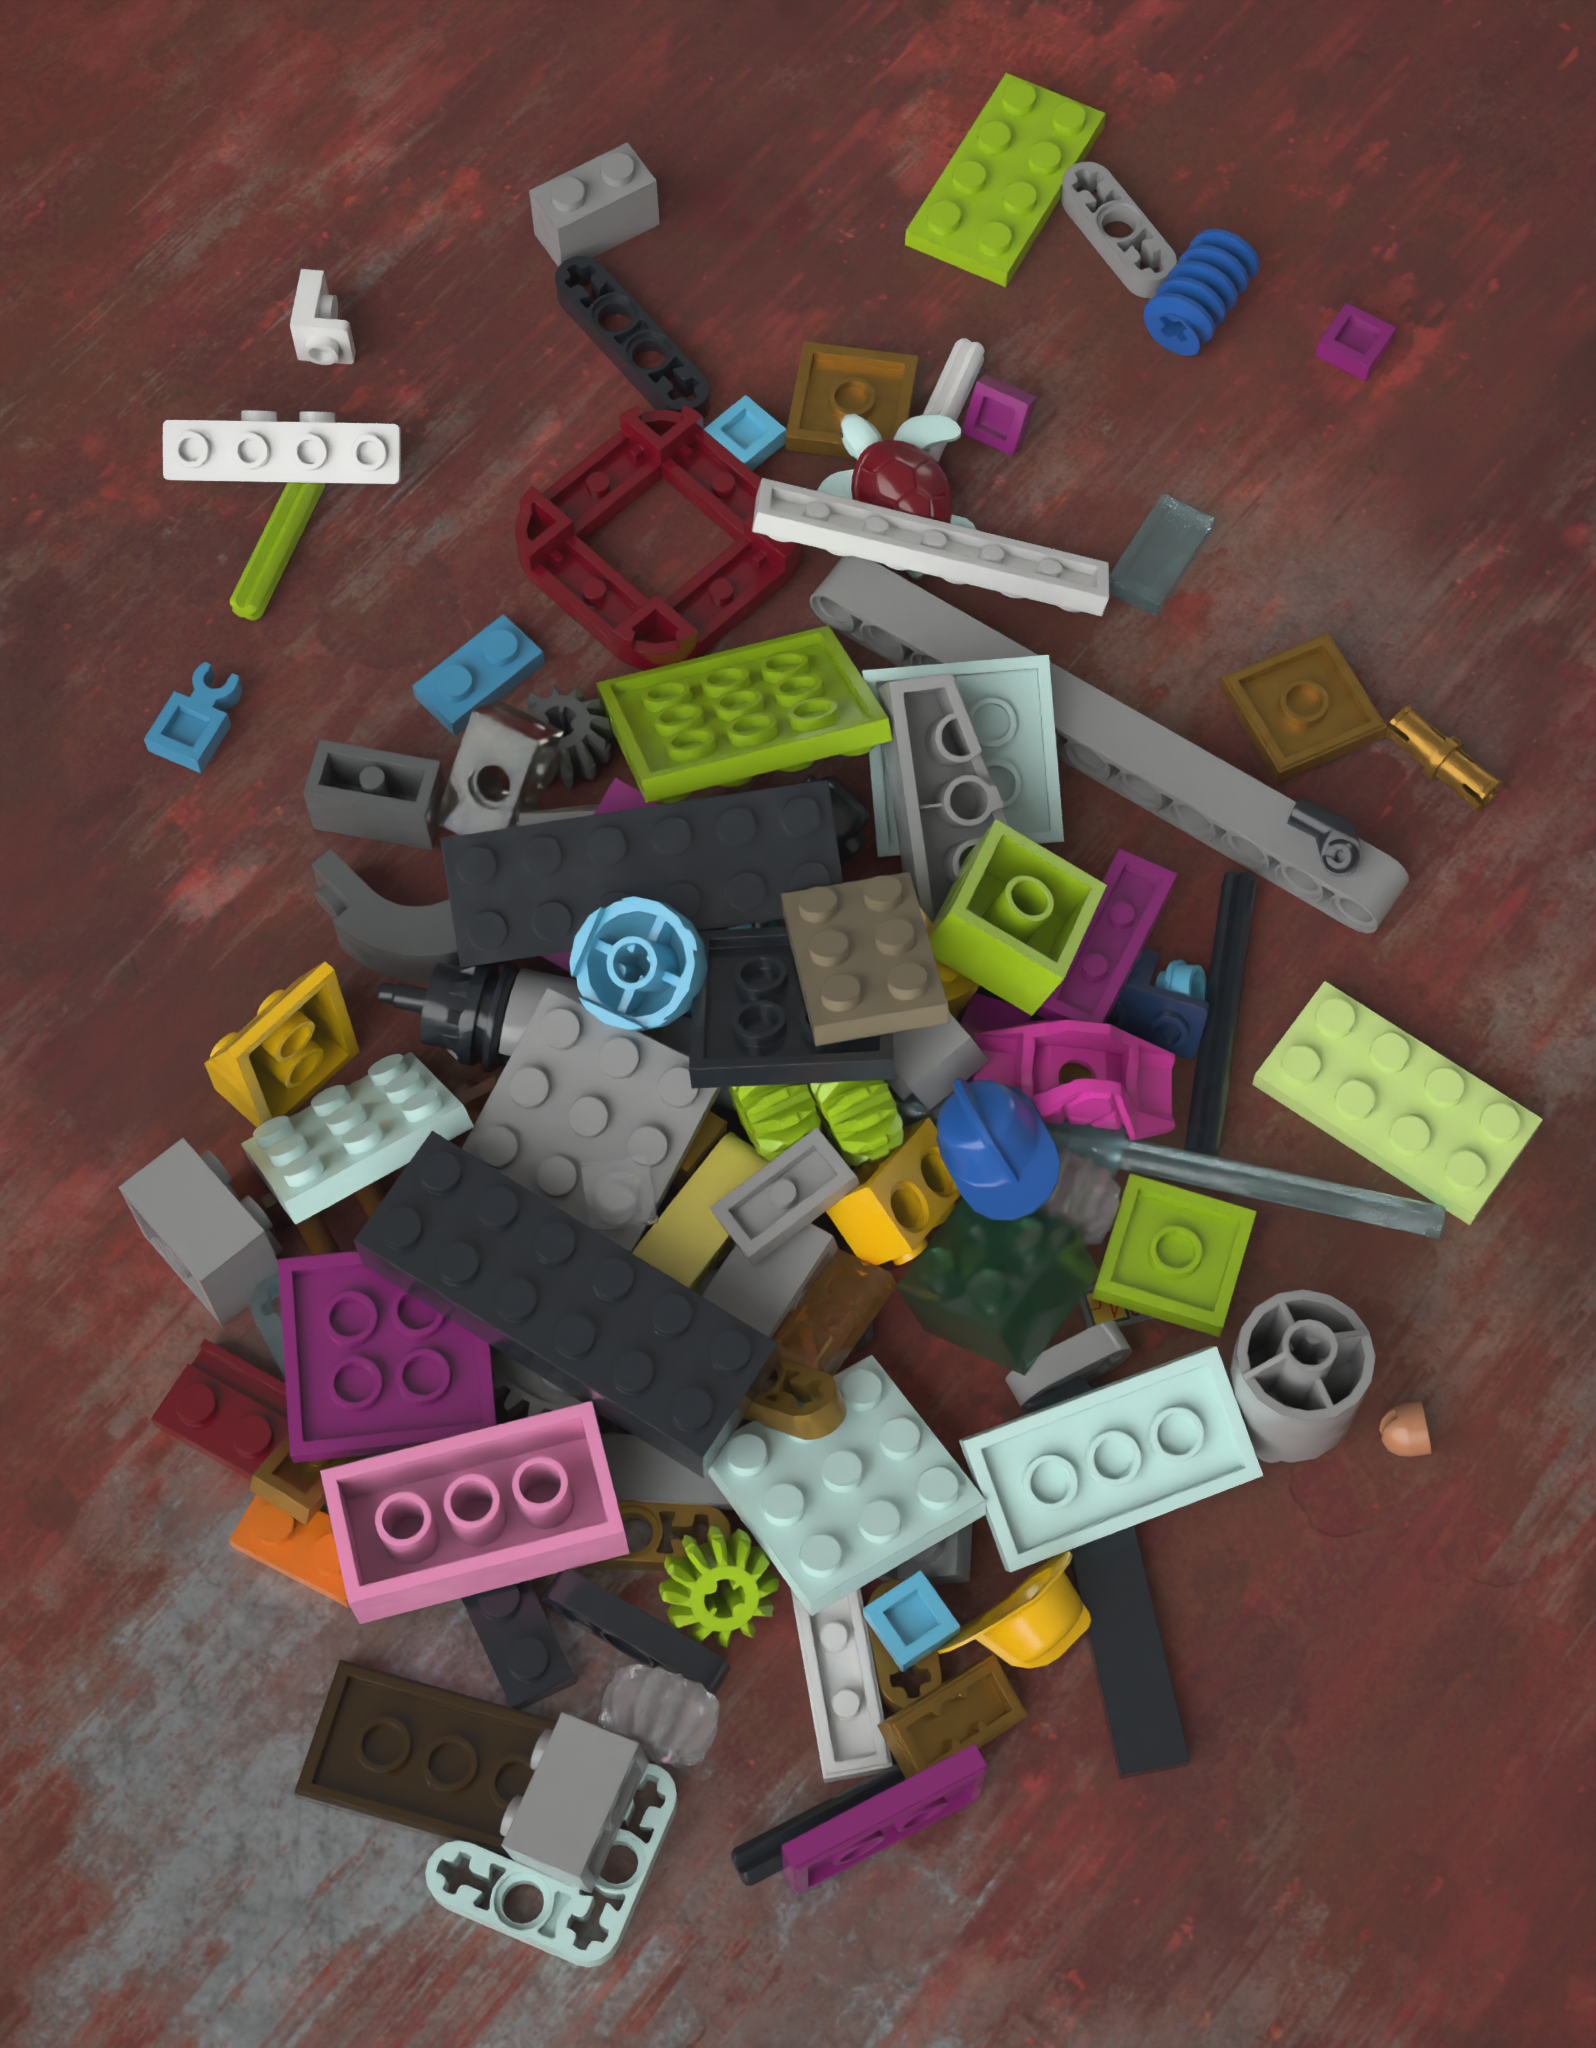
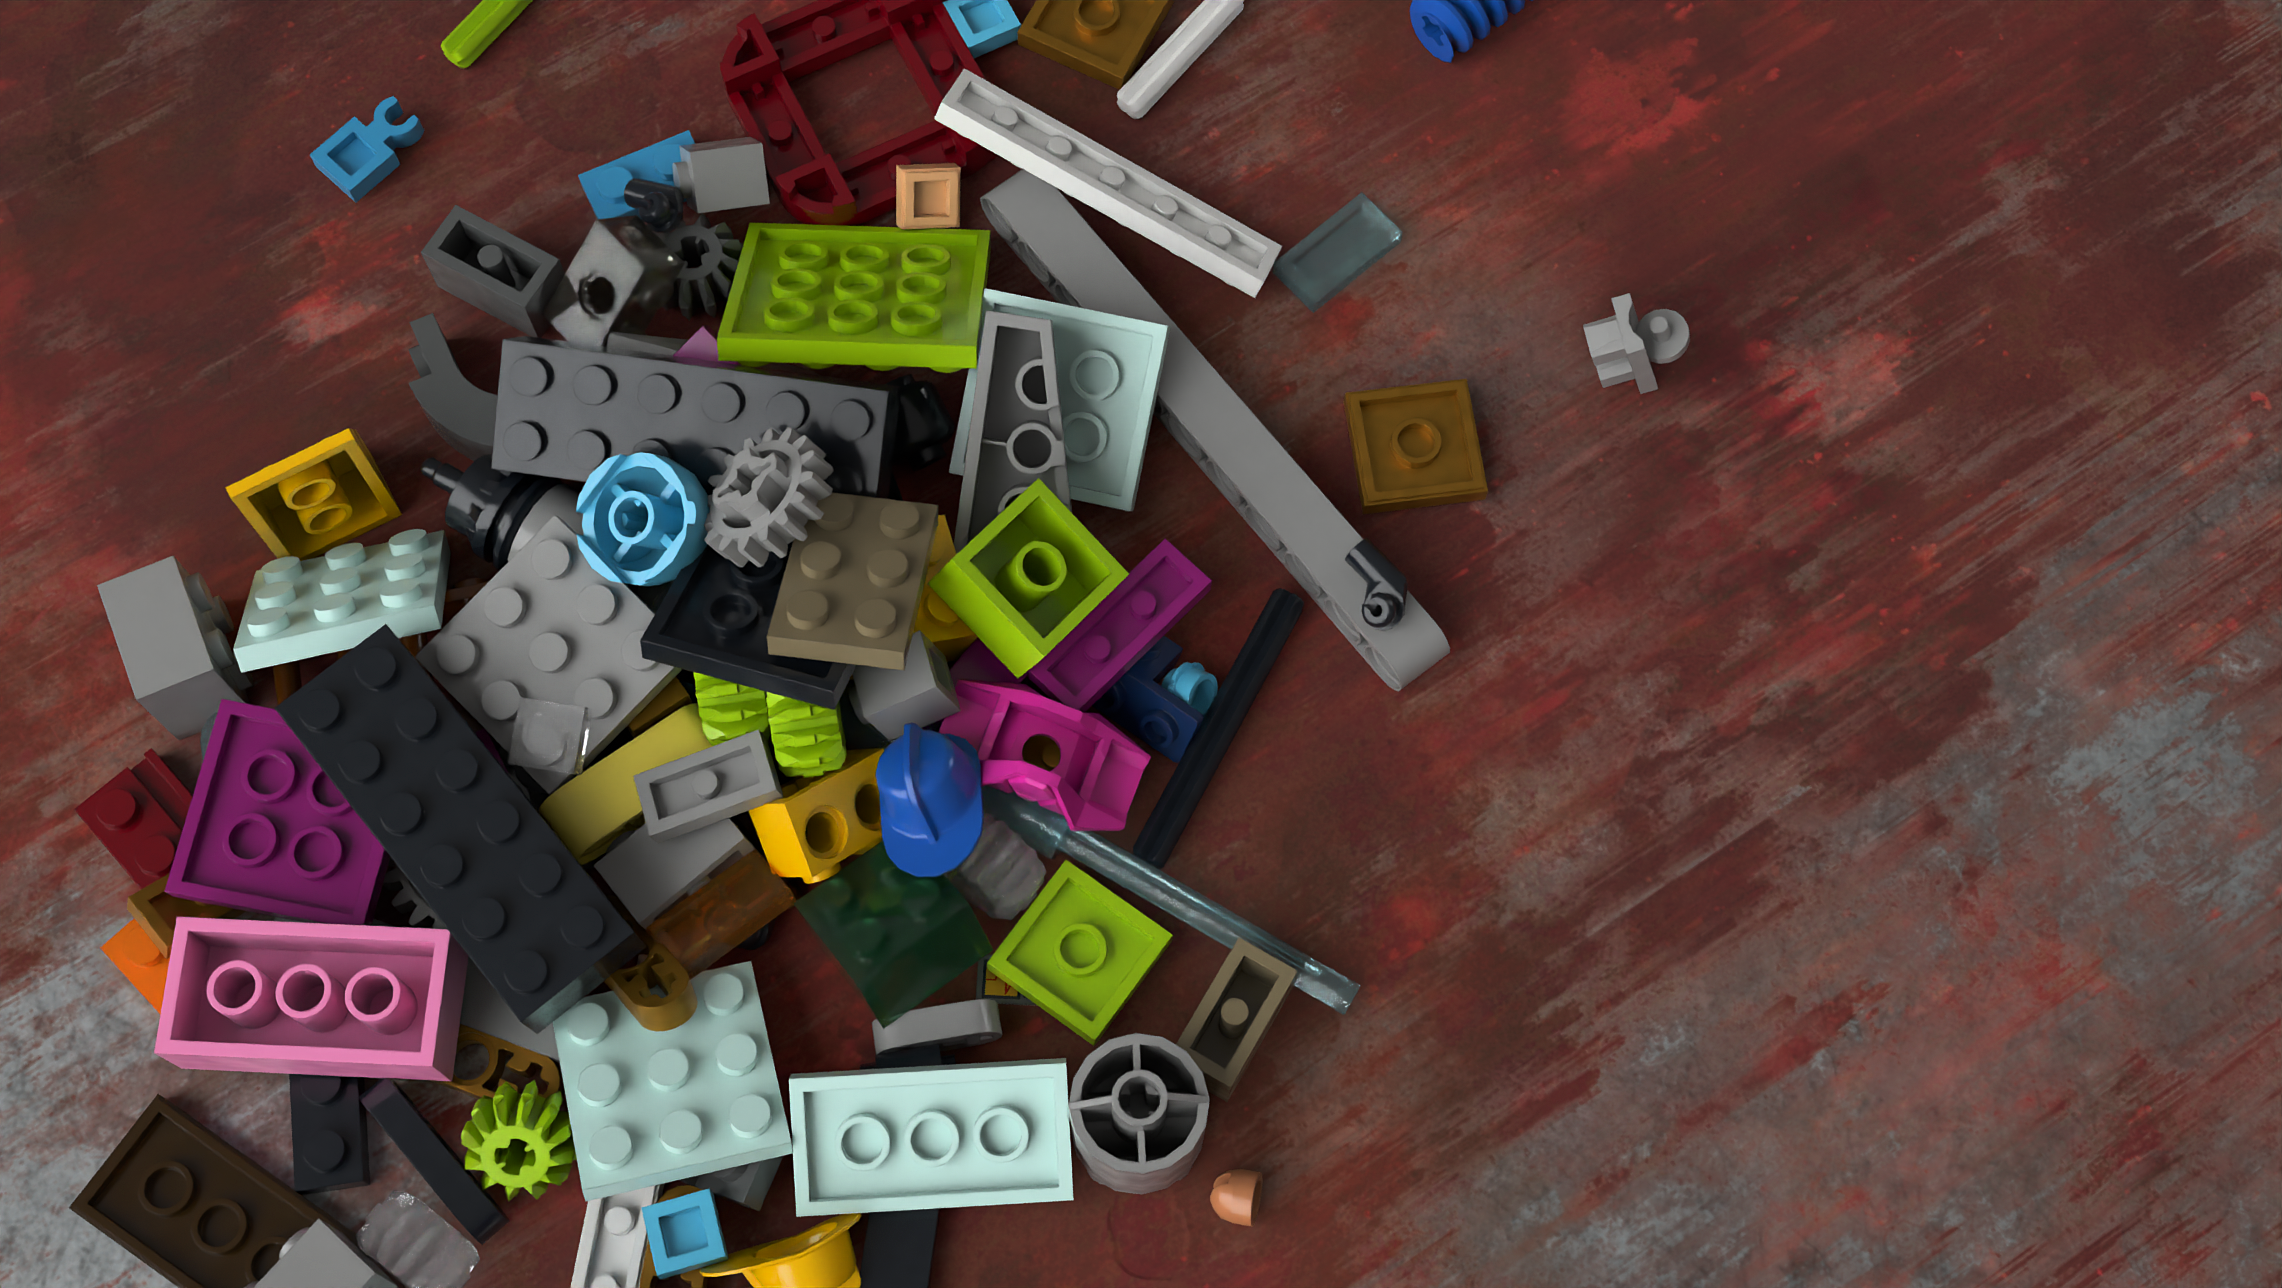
camera: 15 degrees right, 5 degrees up
dark red animal [817,414,976,580] -> none
magenta tile [961,374,1037,456] -> none
yellowish green plate [1252,981,1543,1225] -> none
magenta plate [1315,303,1397,382] -> none
pearl gold pin [1385,705,1503,812] -> none
none -> black arm [624,178,684,233]
none -> light grey brick [673,137,770,213]
none -> light grey gear [704,427,833,567]
none -> light nougat tile [896,163,961,229]
none -> dark tan brick [1176,937,1298,1102]
none -> light grey hips [1583,293,1690,394]

